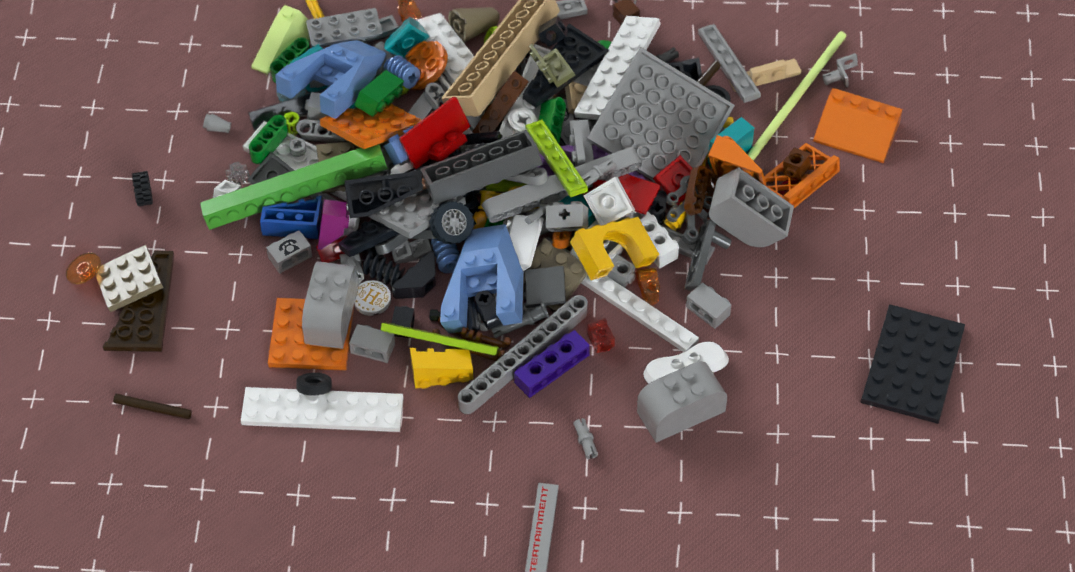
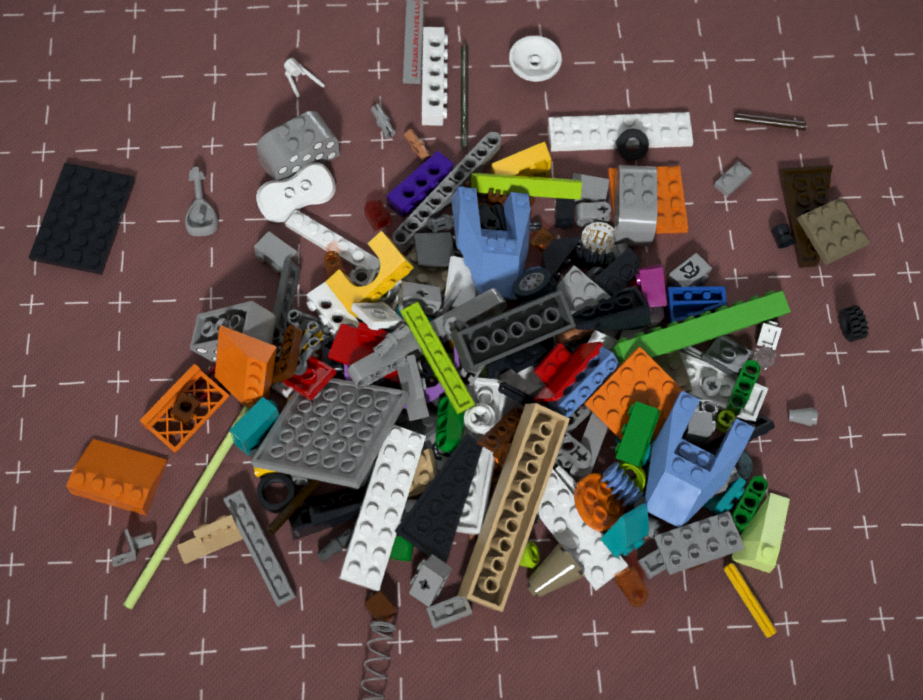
camera: 170 degrees right, 10 degrees up
clear orange dish [66,253,101,284] -> none
olive bracket [529,44,575,88] -> none
black brick [538,16,568,47] -> none
none -> light grey piece [185,167,219,236]
none -> white plant [284,58,325,98]
none -> nougat pin [404,129,432,163]
none -> light grey brick [409,555,453,607]
none -> white brick [422,27,448,126]
none -> piece [460,40,469,153]
none -> white dish [509,36,562,81]
none -> clear orange plate [531,228,557,252]
none -> light grey piece [575,202,611,227]
none -> light grey plate [714,161,752,197]
none -> black wheel [771,223,795,249]

